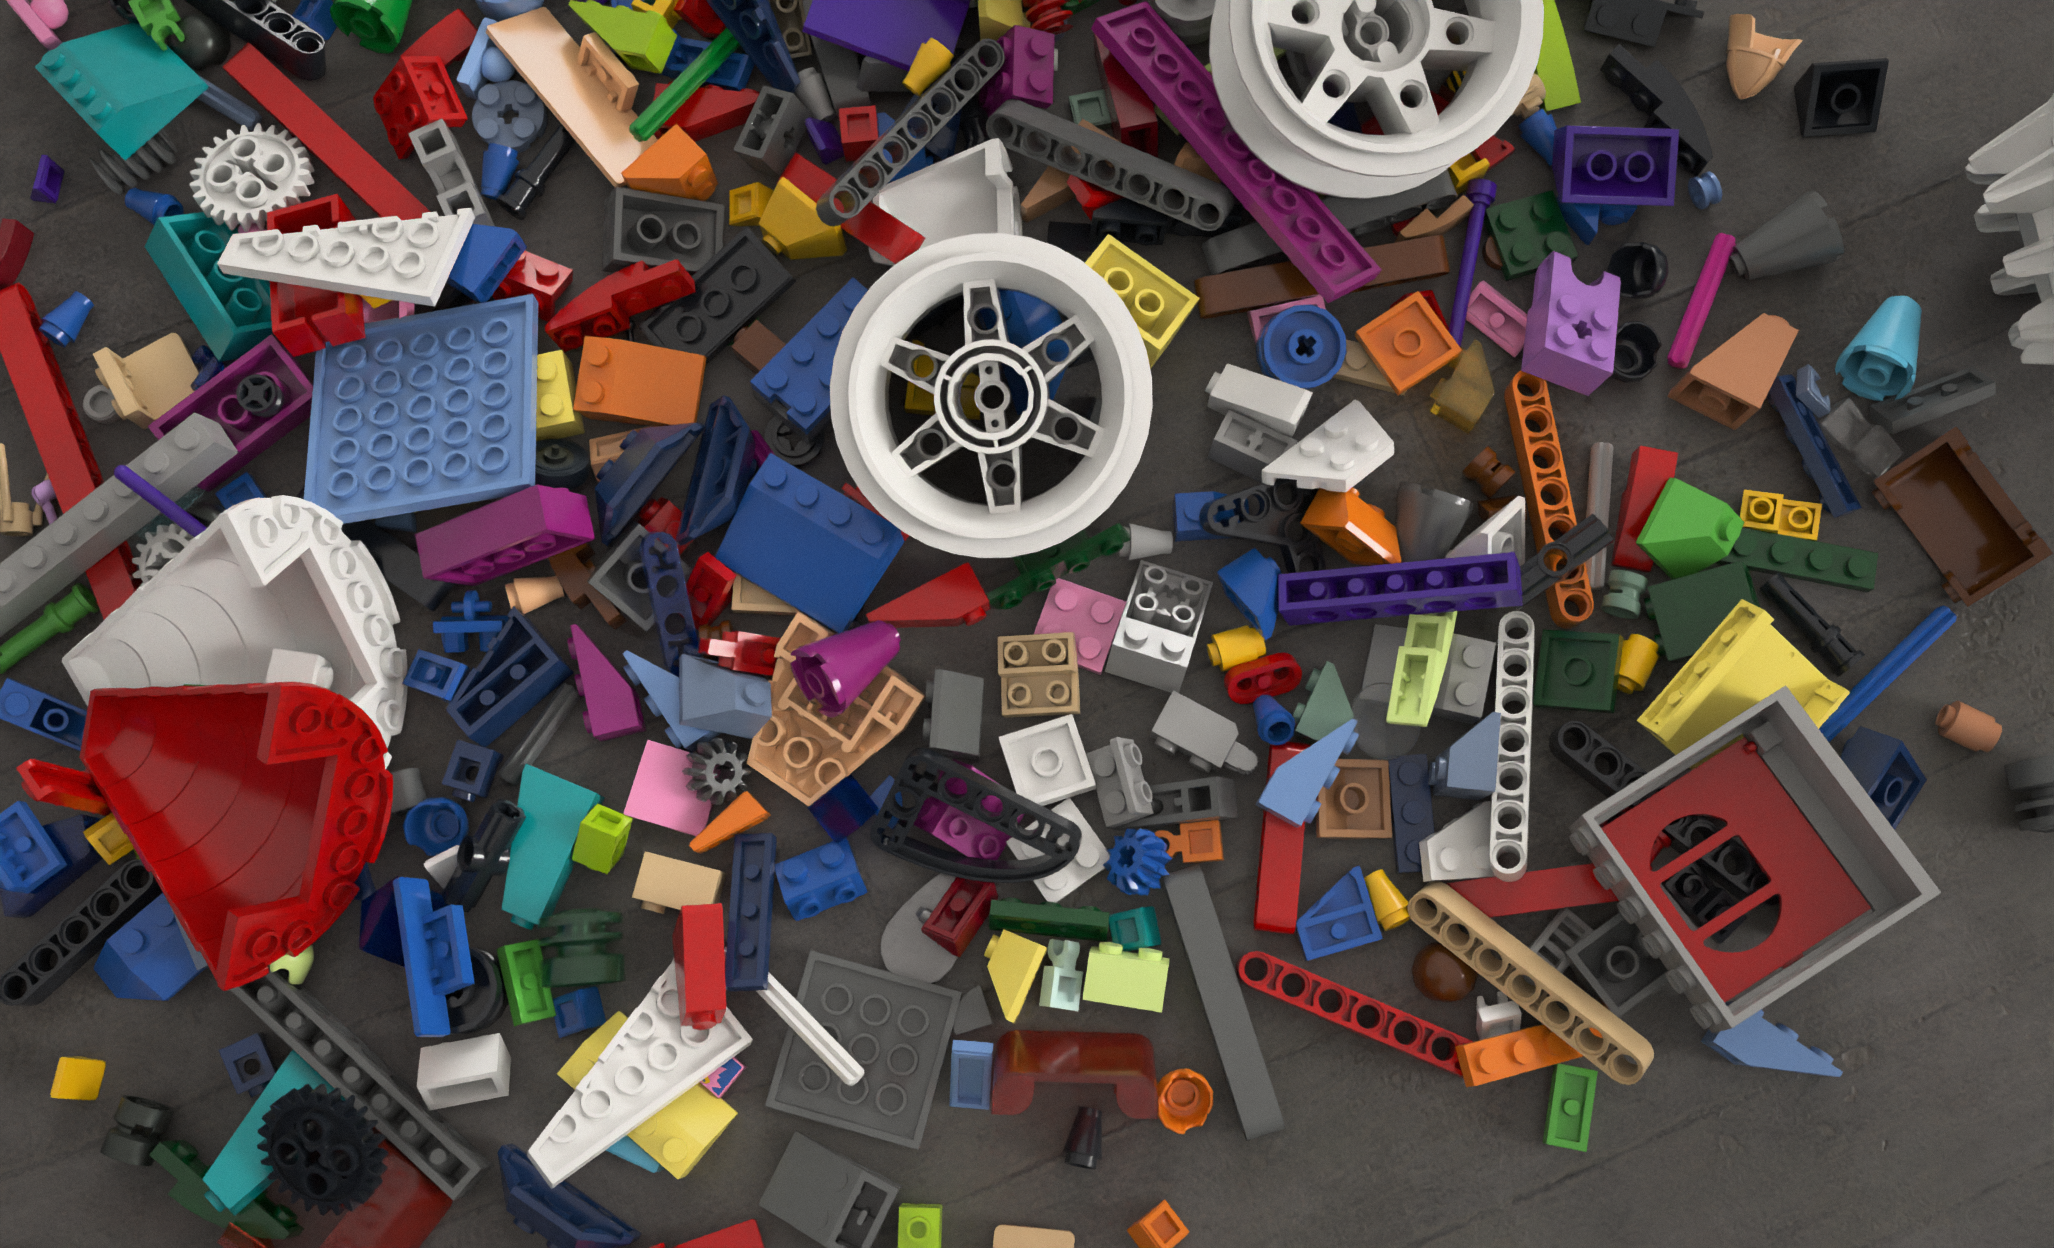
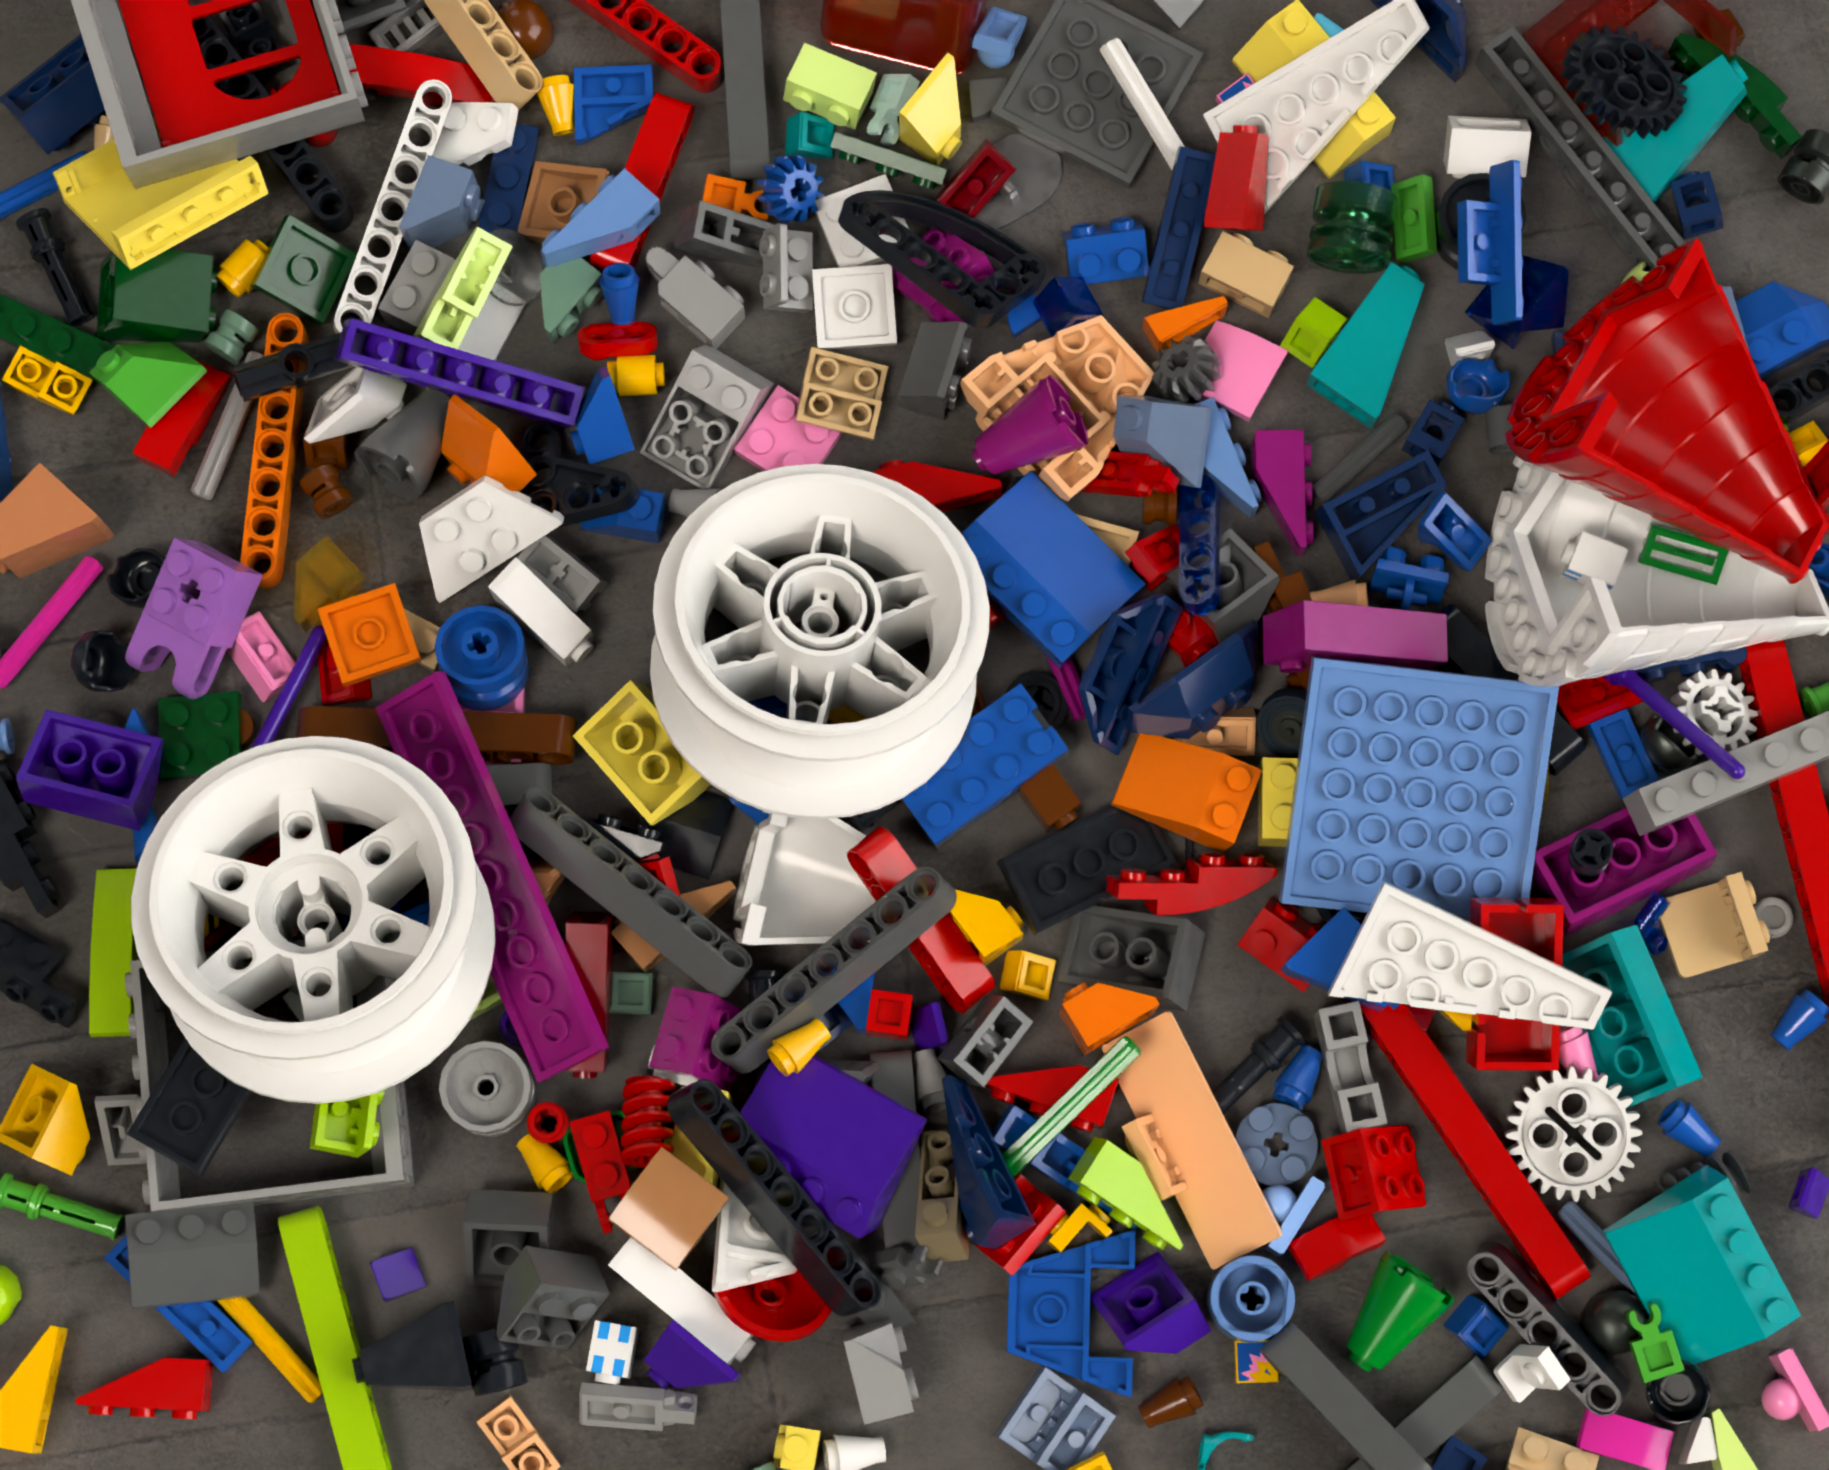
camera: 170 degrees left, 0 degrees up
black piece [442,799,526,913] -> none

